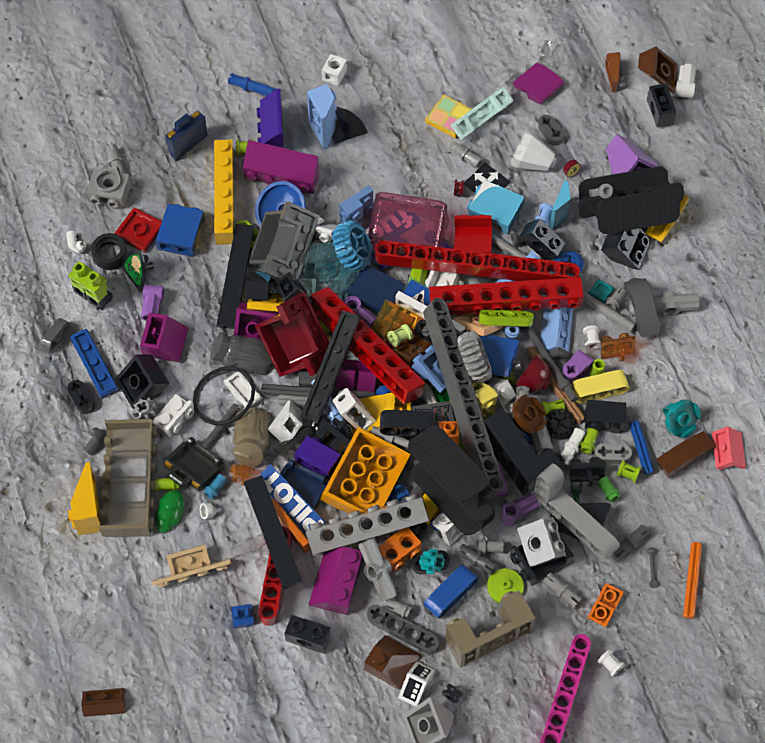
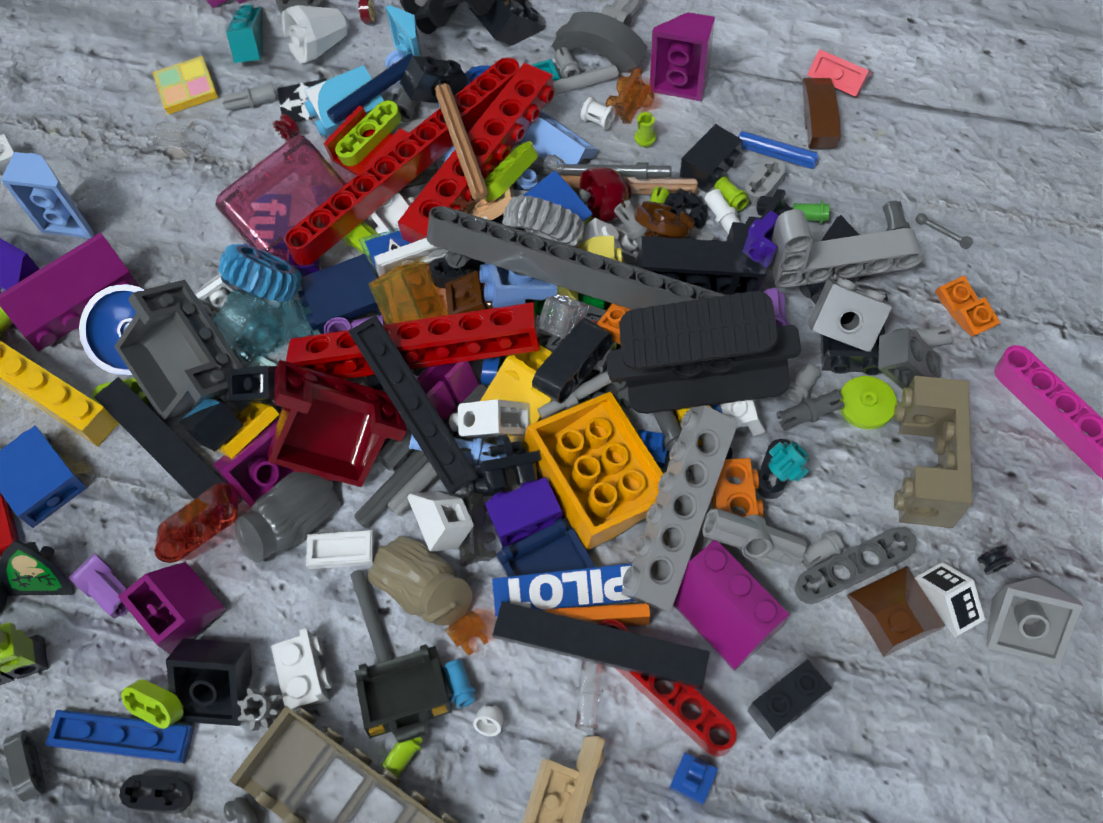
camera: 50 degrees left, 0 degrees up
green arm [154,490,185,533] -> none
black piece [193,366,255,425] -> none
black shield [332,106,368,144] -> none
medium blue plate [339,185,374,226] -> none
yellowish green bush [387,324,413,347] -> none
blue beam [423,564,478,619] -> none
light aqua slope [450,86,513,140] -> none
dark grey tile [548,347,573,362] -> none
medium lavender piece [562,350,594,383] -> none
light yellow beam [571,370,630,404] -> none
white bush [597,649,625,677] -> none
lime bush [616,460,641,483] -> none
teal tile [663,399,701,438] -> none
orange axle [683,542,702,619] -> none
none -> lime beam [121,679,183,729]
none -> clear red beam [154,483,238,563]
none -> teal slope [226,4,263,63]
none -> dark blue axle [326,53,413,124]
none -> lime beam [335,101,401,166]
none -> medium nougat axle [435,83,488,201]
none -> clear brick [537,294,589,339]
none -> clear hand [543,155,565,174]
none -> magenta slope [649,12,715,101]
none -> dark purple bracket [742,211,779,268]
none -> dark grey brick [878,328,940,390]

